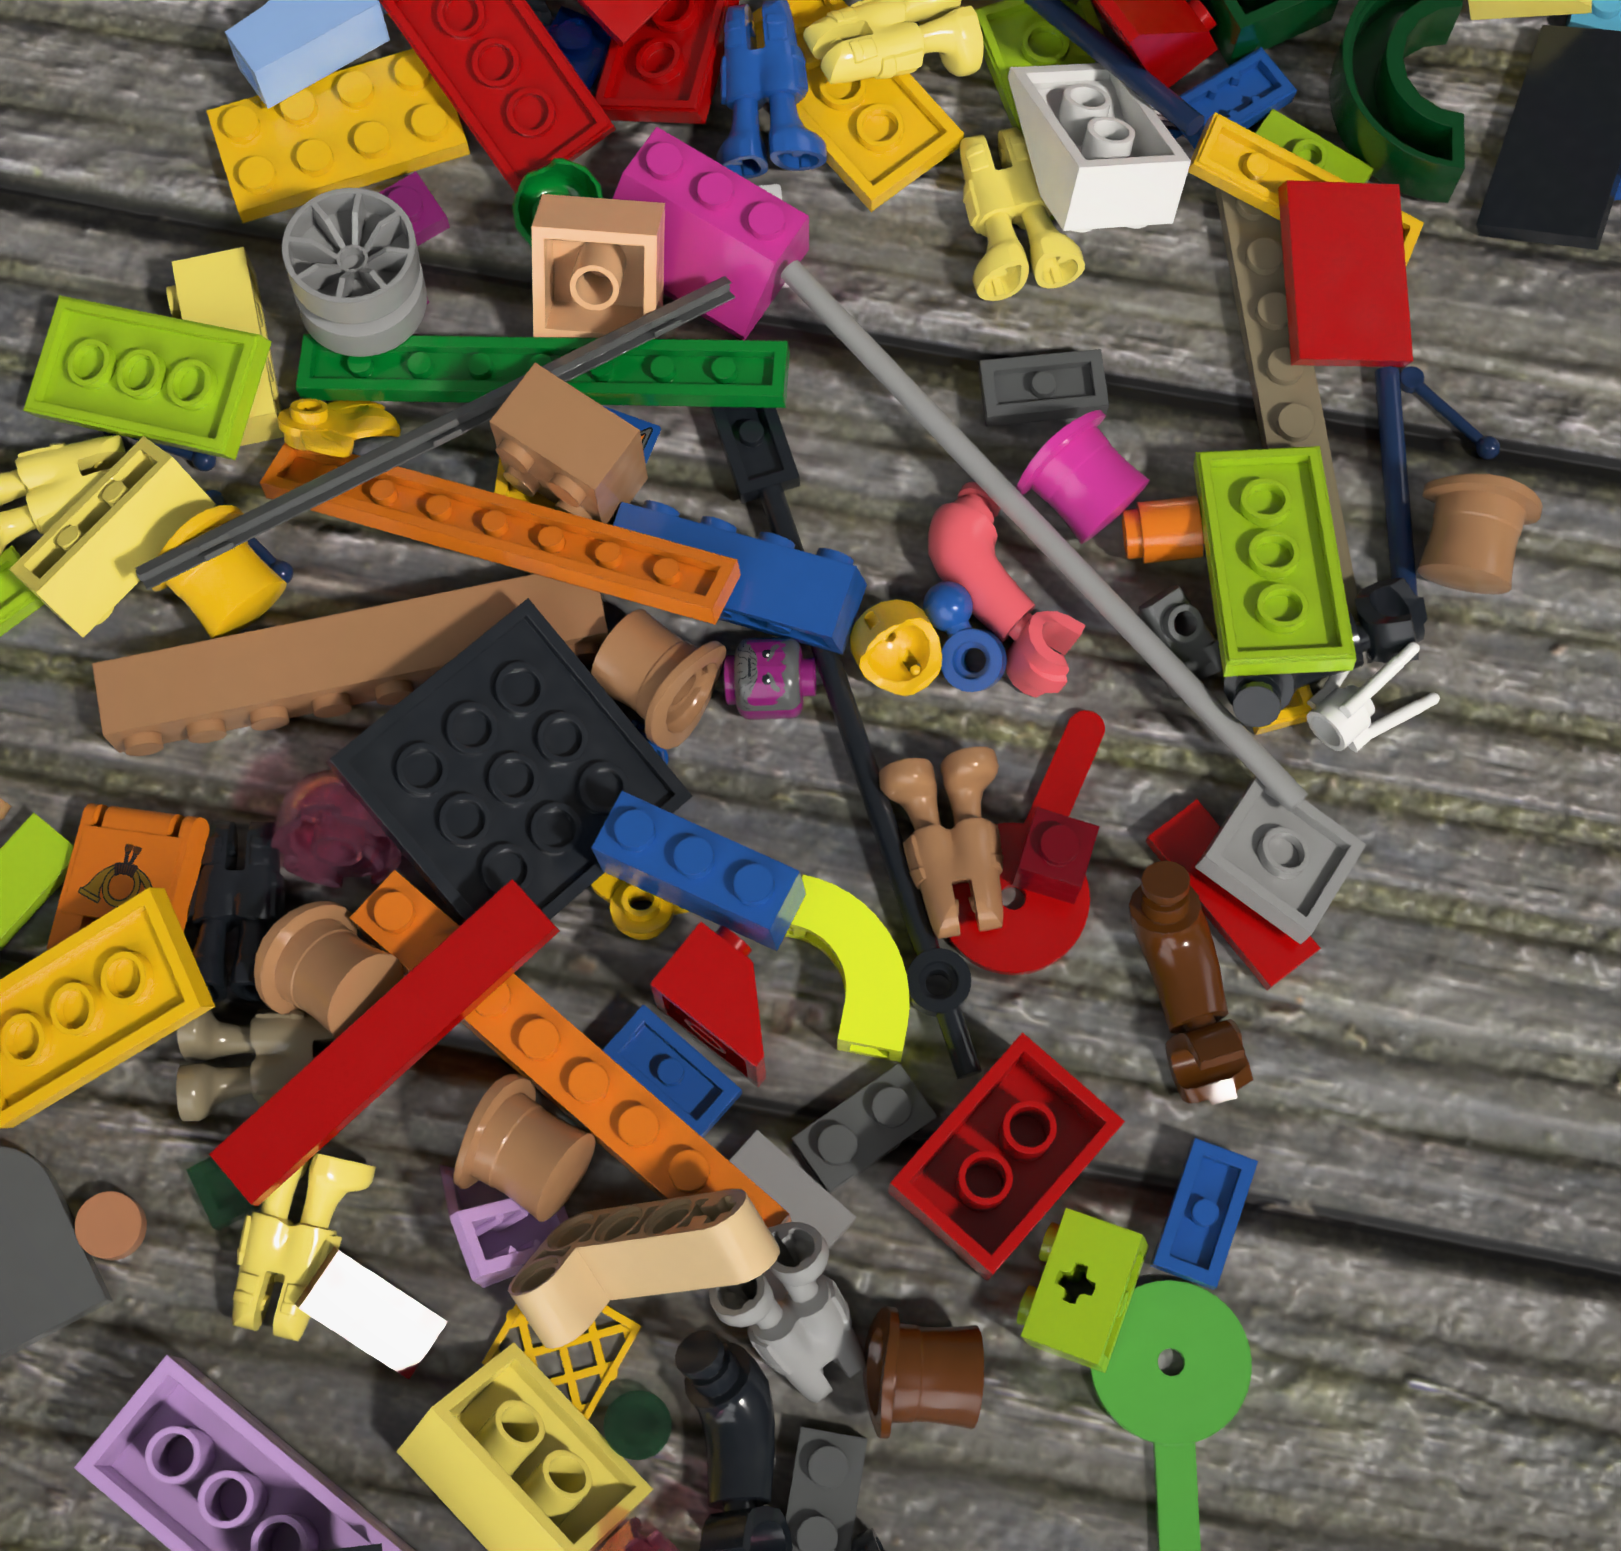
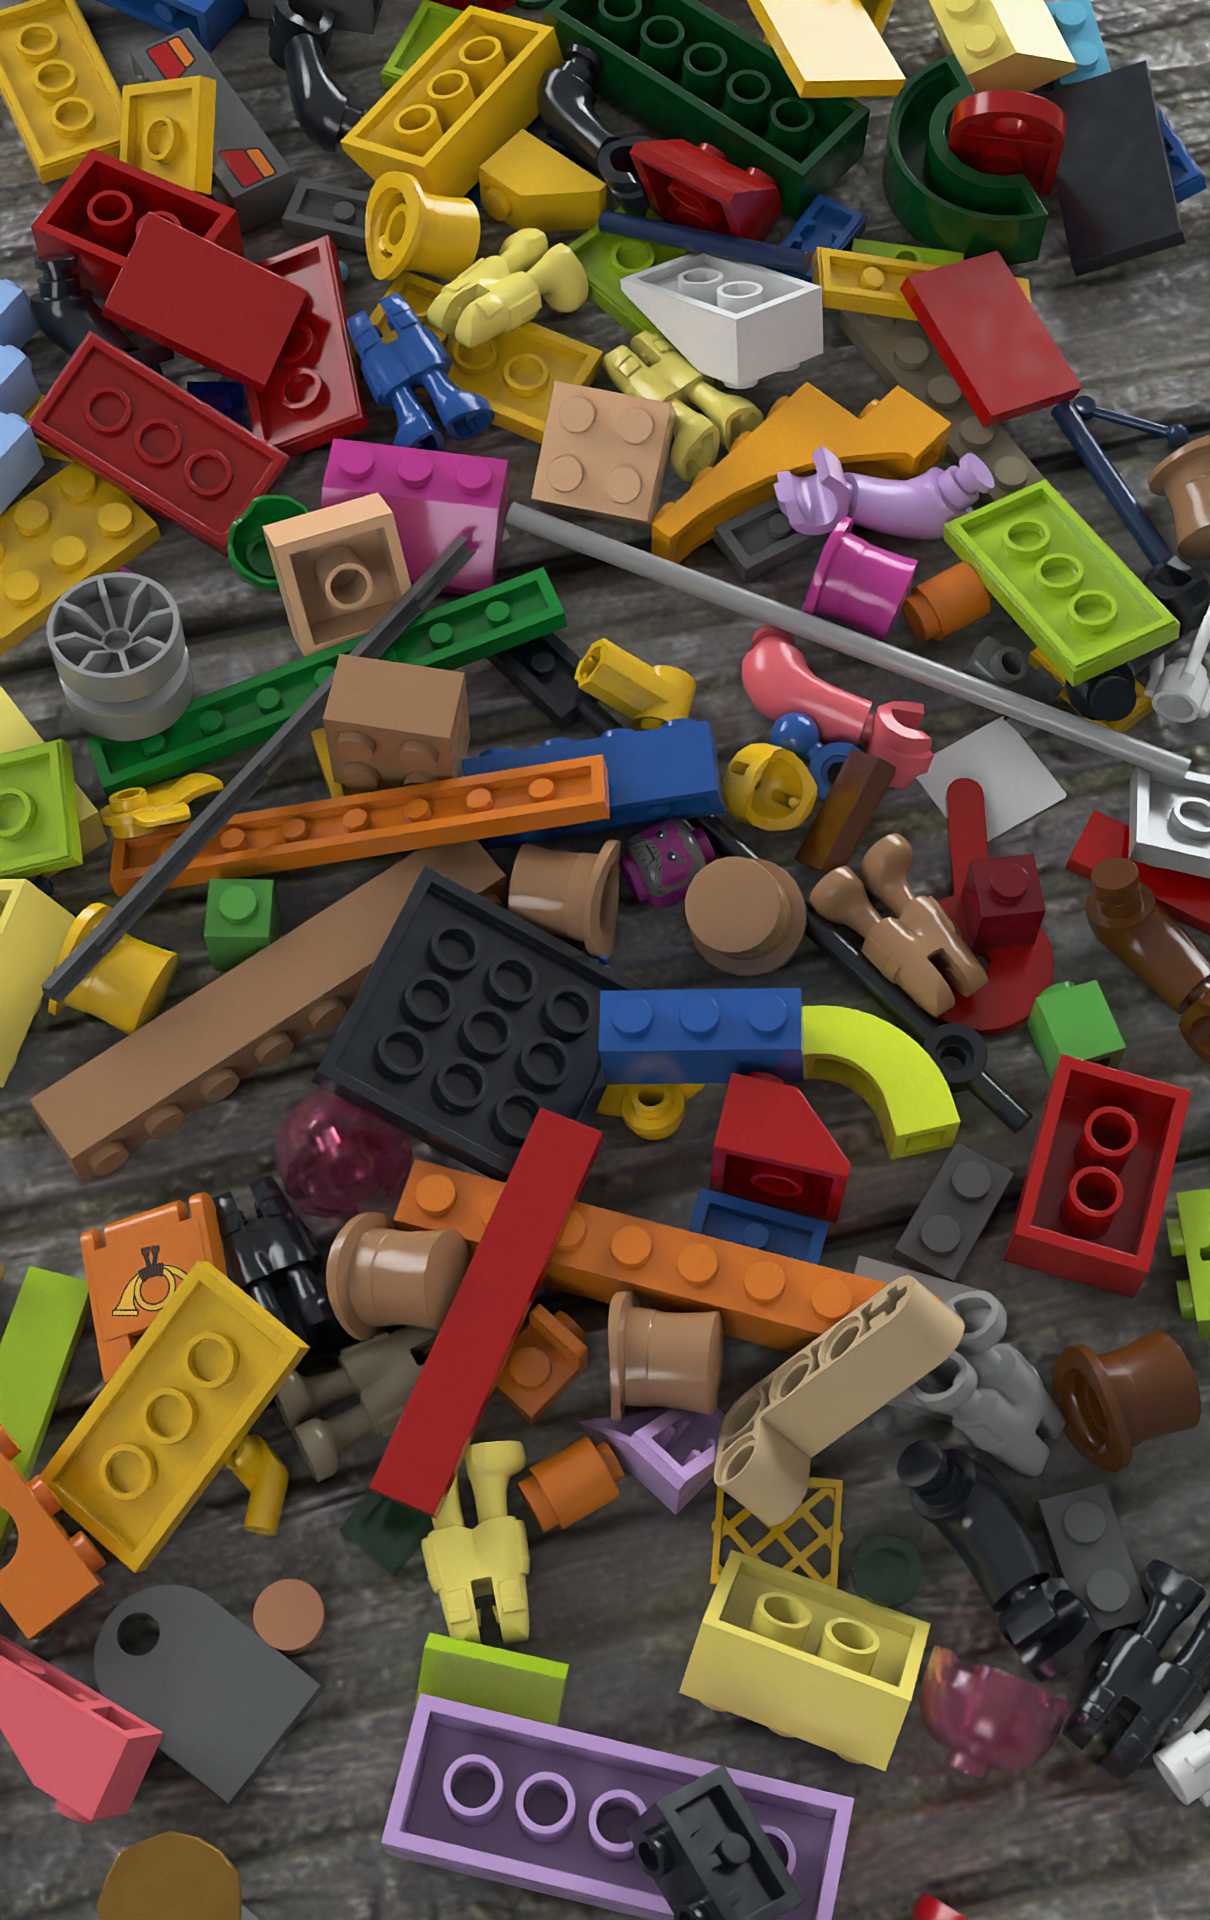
camera: 25 degrees left, 10 degrees down
tile [295,1247,447,1379] -> none
none -> bright green brick [204,878,281,969]
none -> yellow arm [225,1434,289,1536]
none -> lime tile [415,1632,569,1726]
none -> orange bracket [494,1304,588,1425]
none -> orange brick [516,1435,625,1533]
none -> light nougat brick [531,381,677,528]
none -> yellow piece [574,638,697,732]
none -> light orange arch [651,382,952,564]
none -> medium nougat piece [685,856,807,977]
none -> lavender piece [773,446,995,540]
none -> reddish brown tile [794,749,896,875]
none -> white sticker [916,716,1066,842]
none -> red tile [948,90,1067,196]
none -> bright green brick [1027,980,1126,1080]

